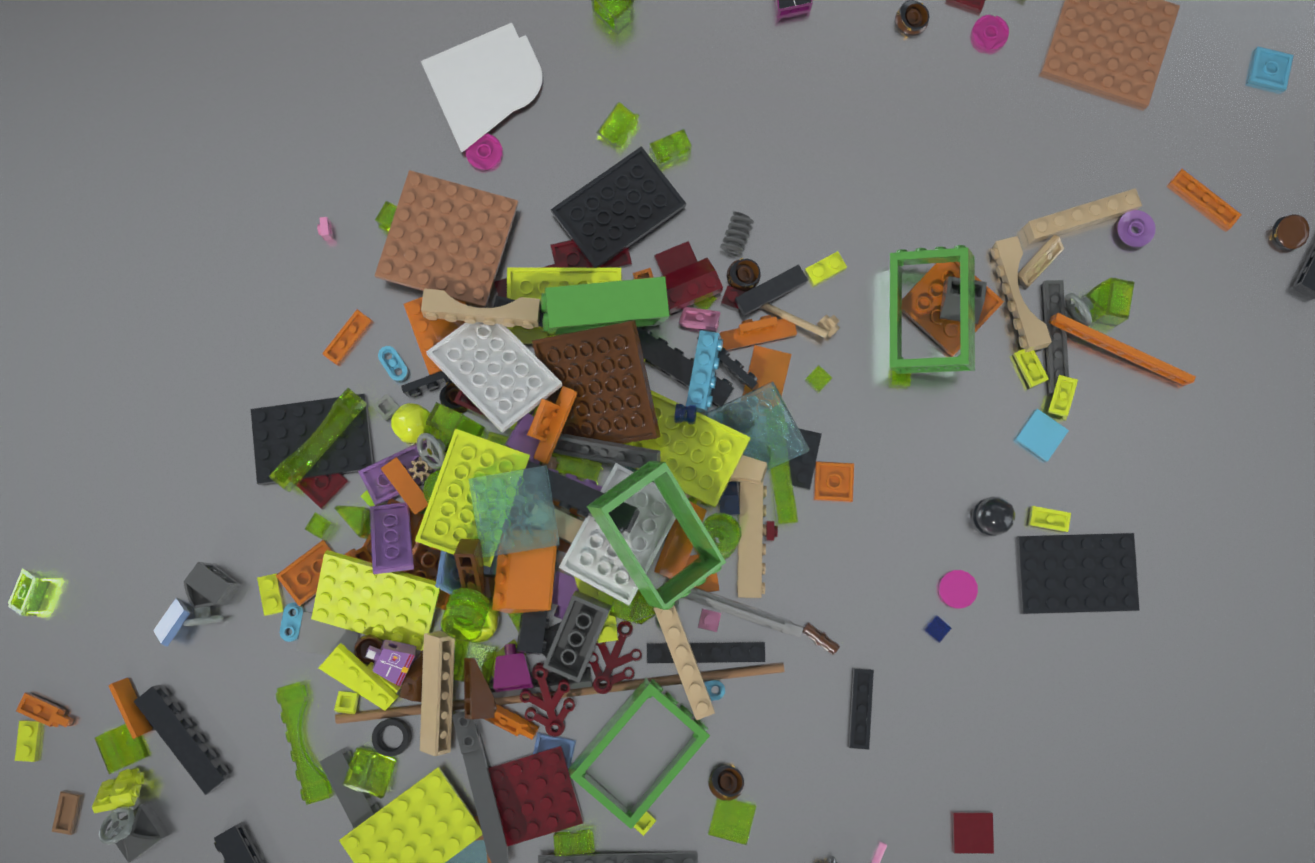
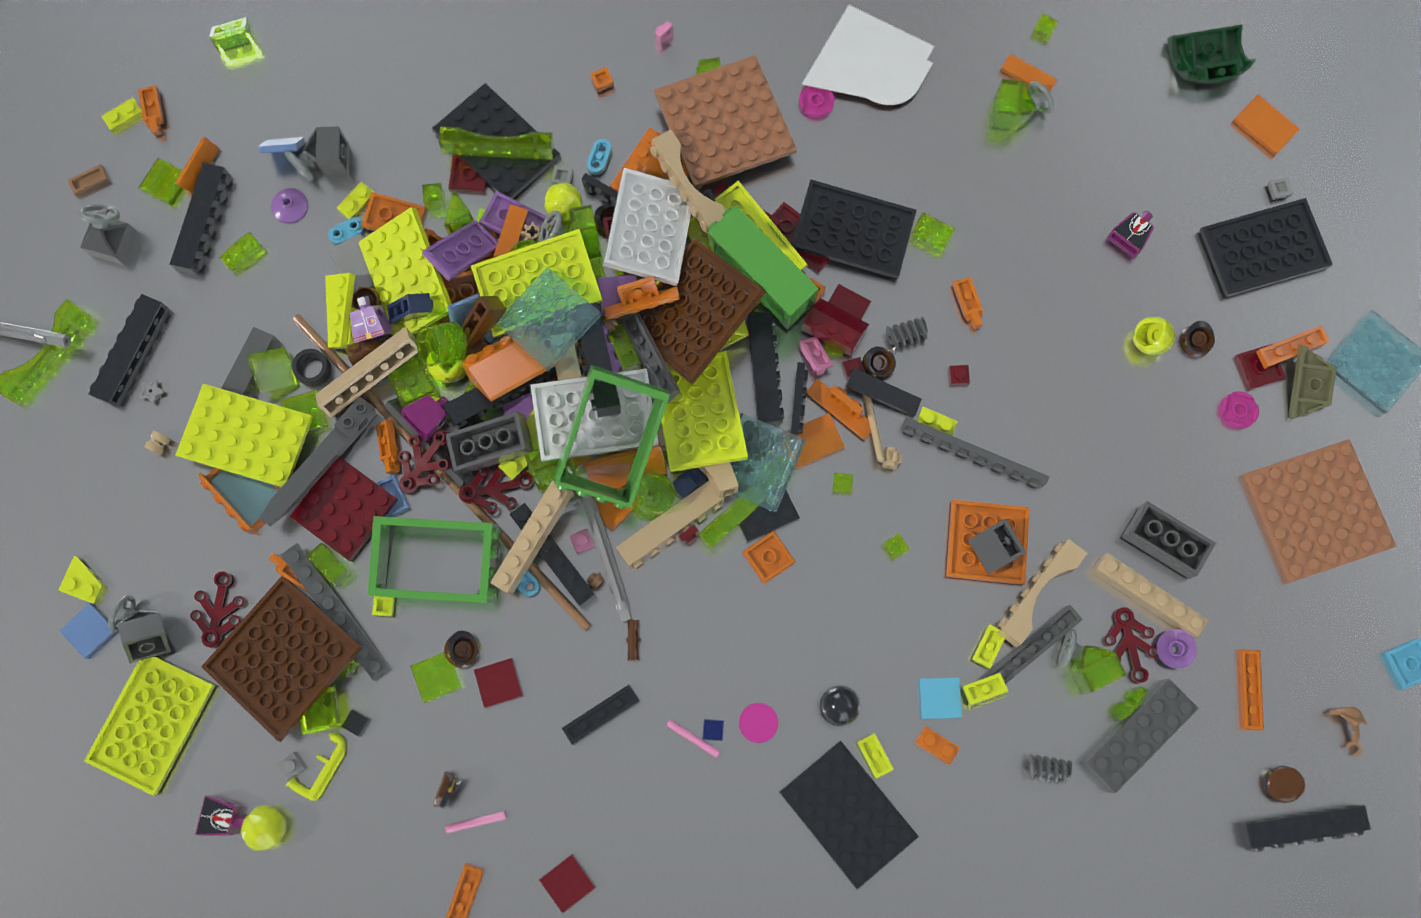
camera: 55 degrees right, 5 degrees down
neon yellow plate [92,768,145,813] -> none
clear neon green arch [276,681,334,805] -> none
orange tile [322,309,373,366] -> none
neon yellow plate [334,691,359,714] -> none
reddish brown slope [464,658,497,719] -> none
clear neon green bracket [596,102,640,146] -> none
clear blue wheel [675,404,697,424] -> none
medium azure brick [686,330,723,413] -> none
bright green door [889,245,975,374] -> none
tan tile [1018,235,1064,288] -> none
orange tile [1048,313,1196,386] -> none
none -> clear neon green slope [219,232,262,271]
none -> medium lavender dish [271,188,308,223]
none -> clear neon green plate [280,390,328,432]
none -> dark blue slope [387,293,433,324]
none -> dark red tile [474,658,523,708]
none -> medium nougat plate [586,572,604,590]
none -> orange plate [590,67,614,92]
none -> bright pink bar [666,719,721,758]
none -> dark grey plate [901,417,1050,487]
none -> orange plate [915,726,960,765]
none -> dark red plate [949,365,970,386]
none -> orange hinge [952,277,983,330]
none -> dark grey piece [1027,754,1072,785]
none -> dark grey brick [1081,679,1199,793]
none -> dark red plant [1103,607,1158,683]
none -> clear neon green slope [1112,686,1148,721]
none -> dark grey brick [1122,501,1216,579]
none -> neon yellow piece [1132,317,1175,355]
none -> medium nougat piece [1329,706,1367,756]

